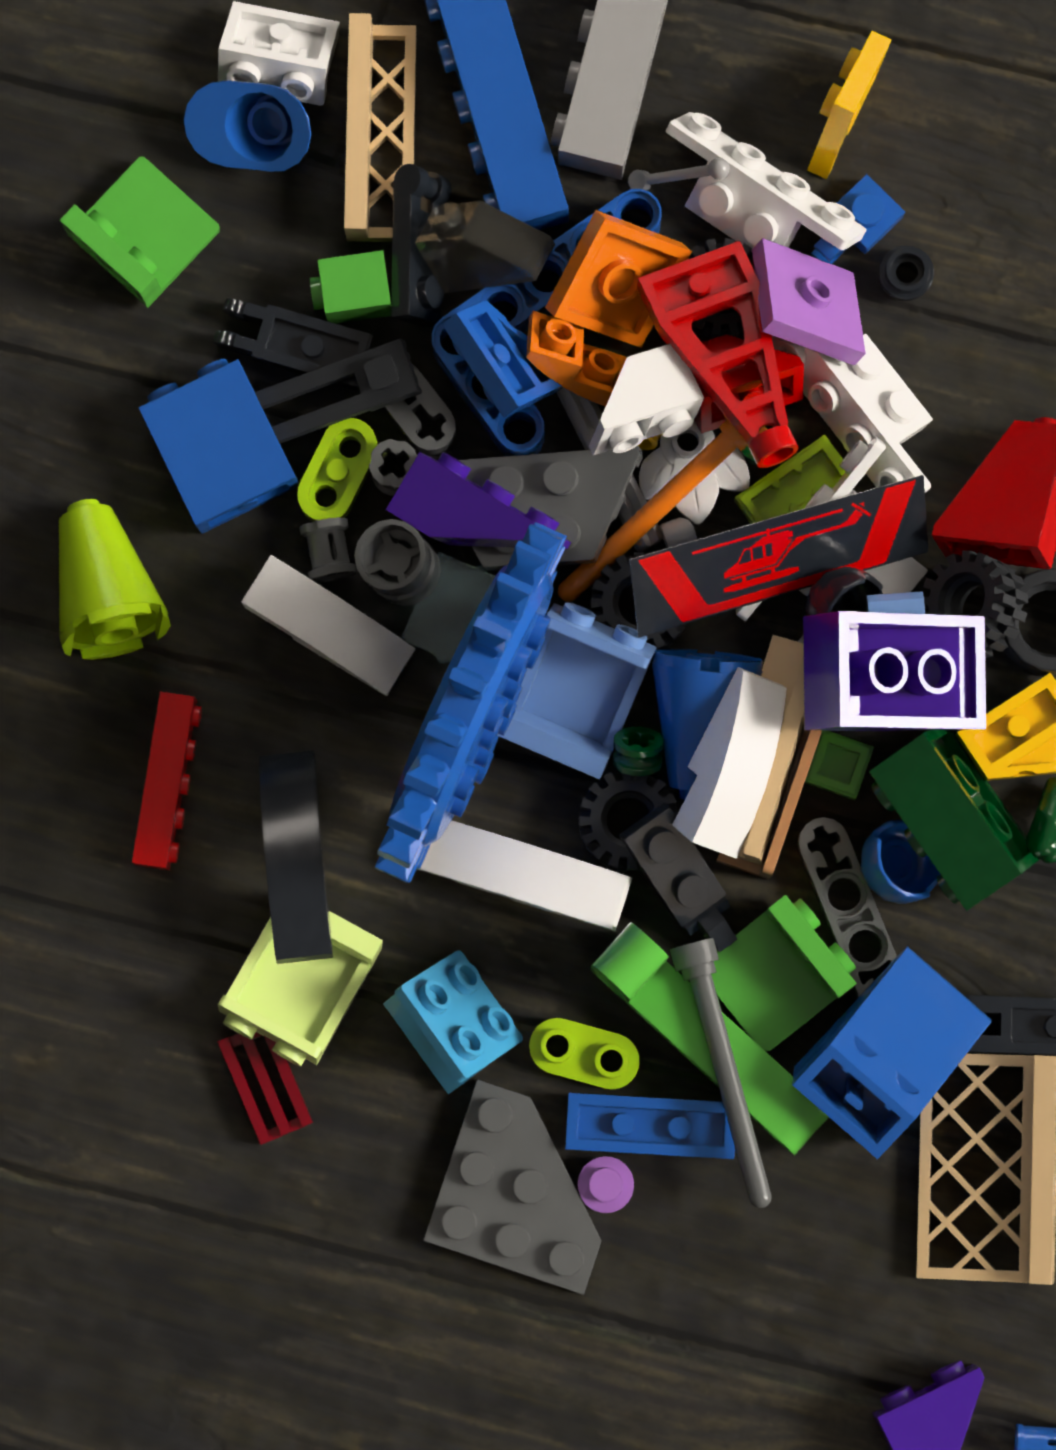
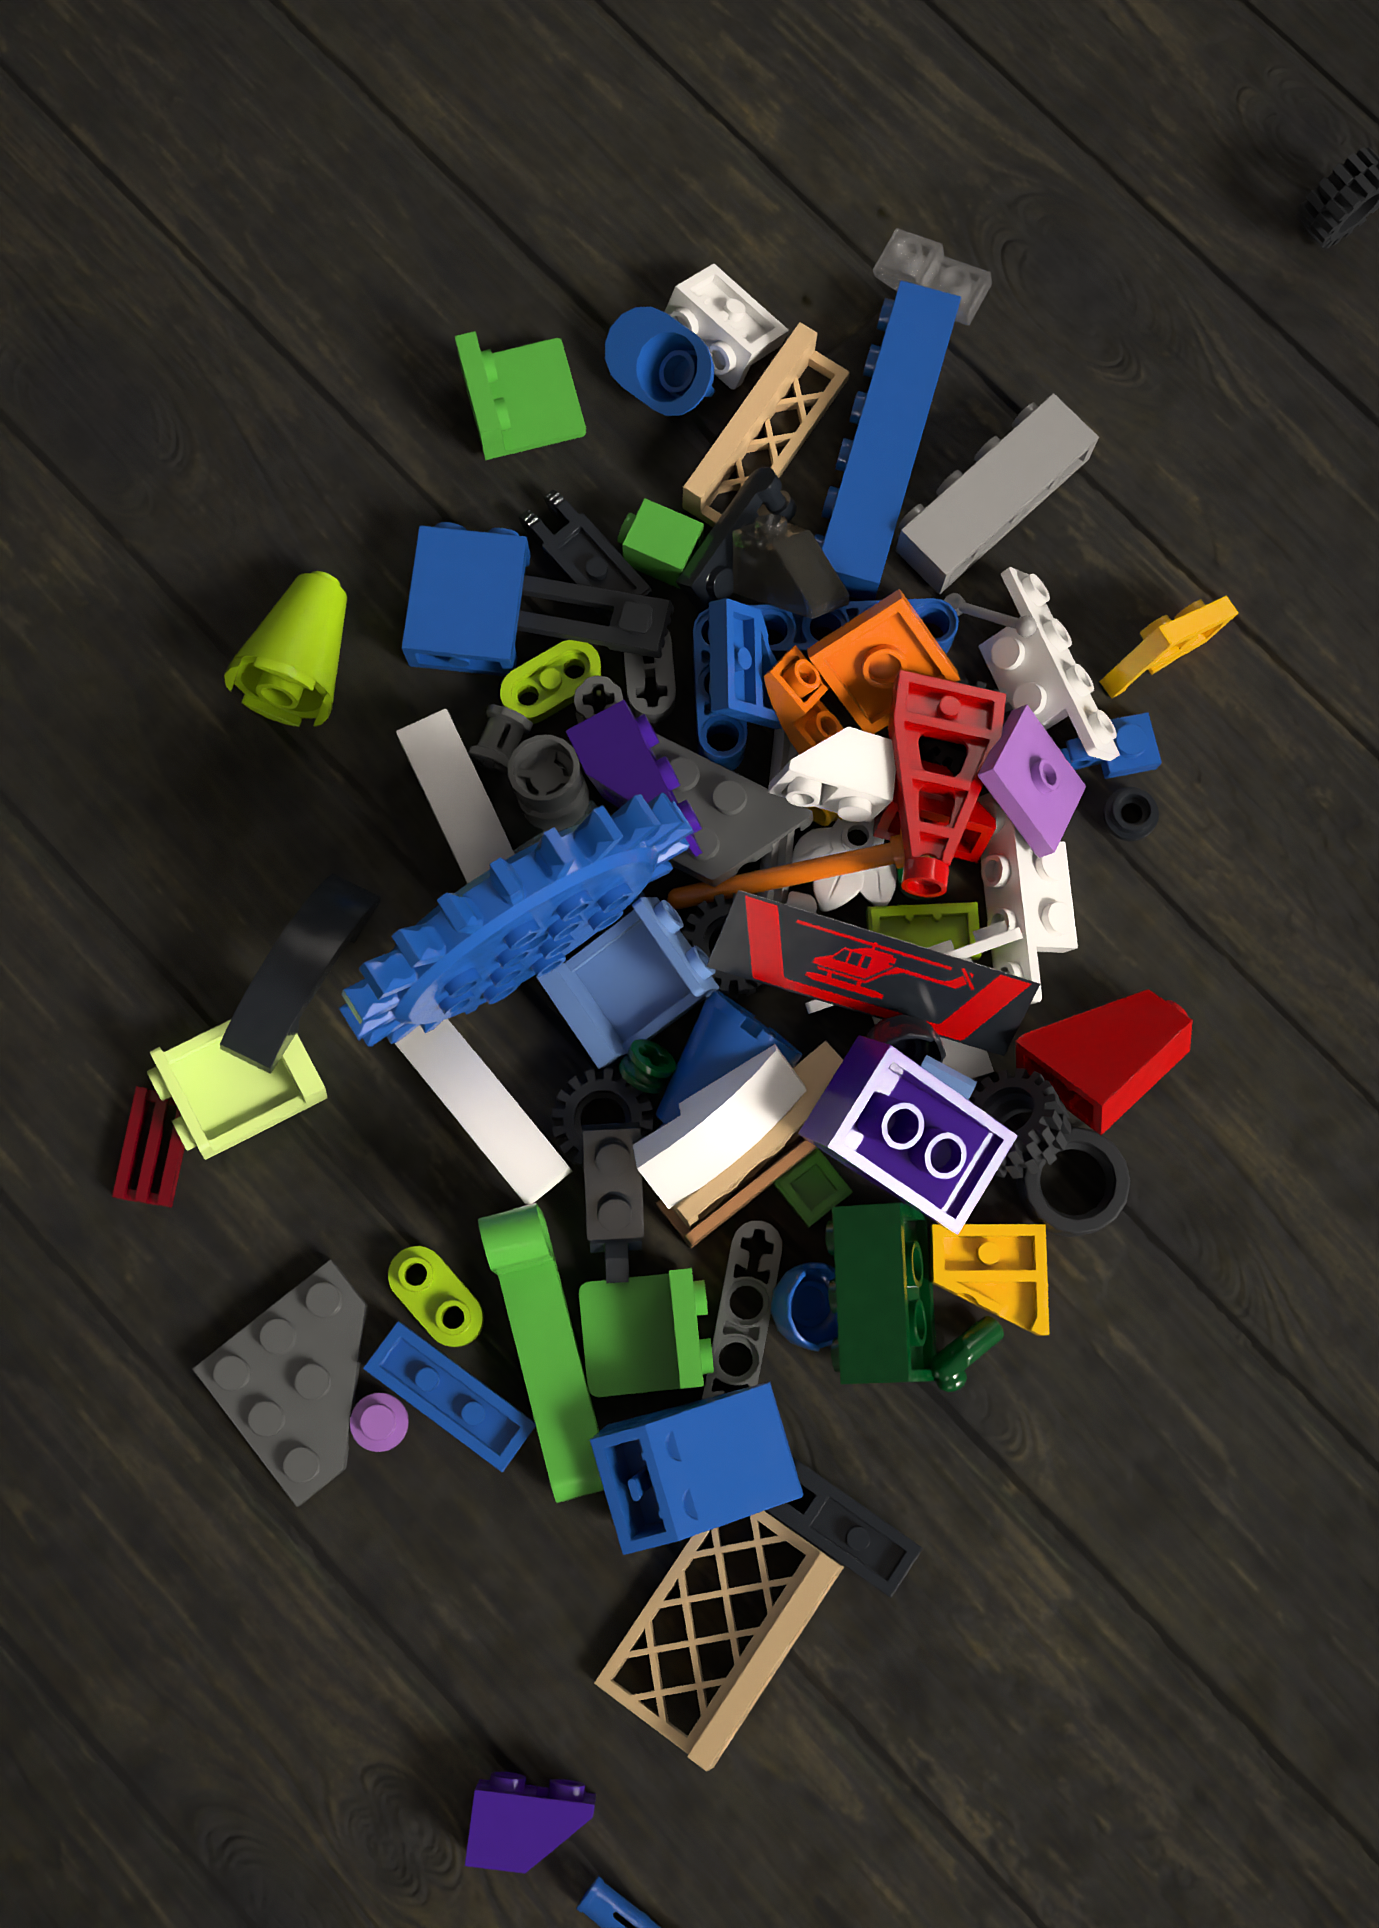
camera: 25 degrees right, 5 degrees down
red piece [132,691,202,871] -> none
dark azure bracket [383,950,523,1094] -> none
dark grey piece [670,938,772,1208] -> none

